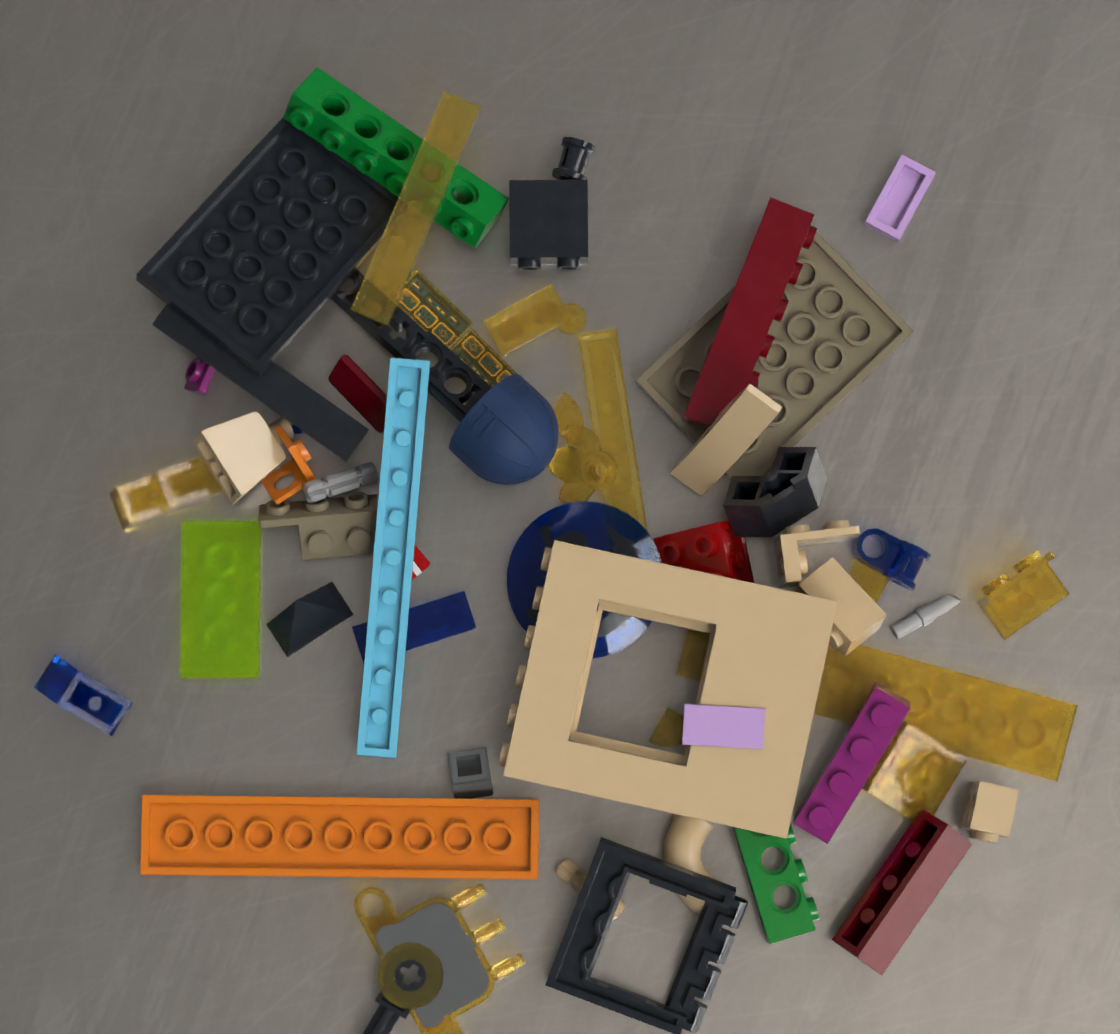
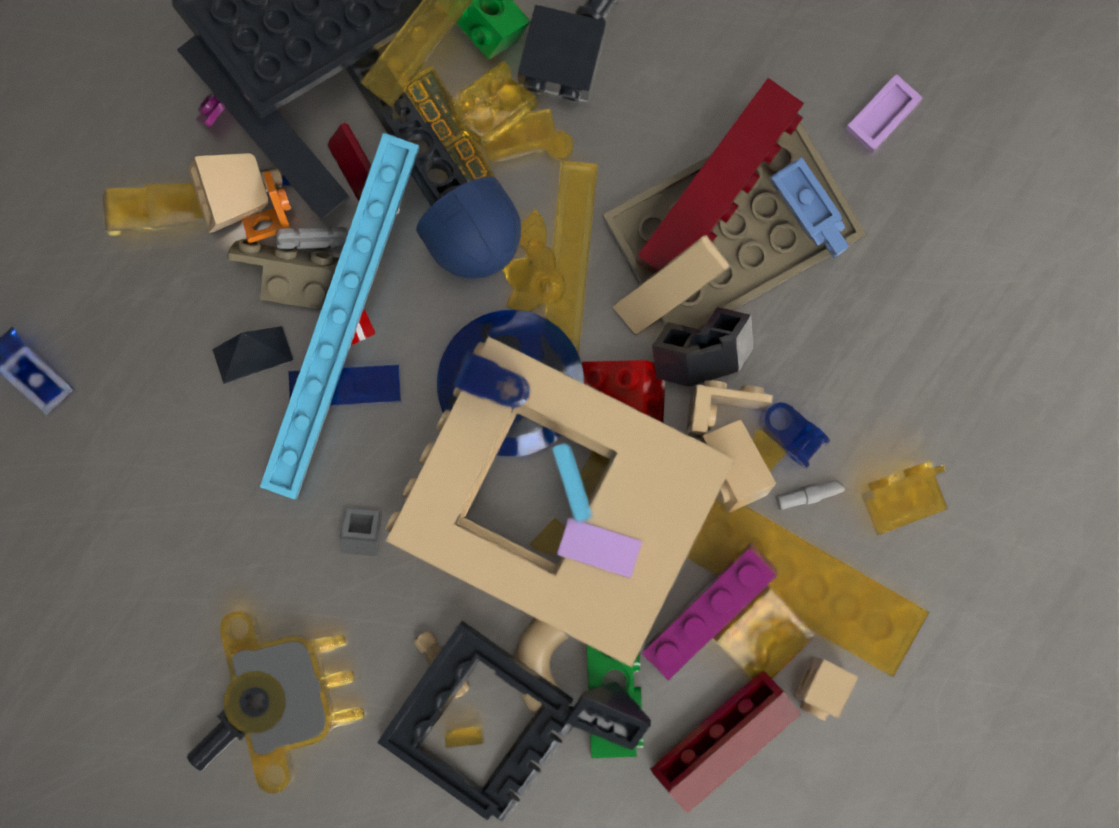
camera: 10 degrees right, 0 degrees up
orange plate [140,795,539,879] -> none
clear neon green tile [180,521,262,679] -> none
none -> clear yellow tile [444,726,485,748]
none -> clear yellow bracket [449,61,538,147]
none -> clear blue piece [453,351,531,408]
none -> medium azure tile [552,444,593,523]
none -> black slope [565,681,651,751]
none -> medium blue hinge [769,157,849,258]

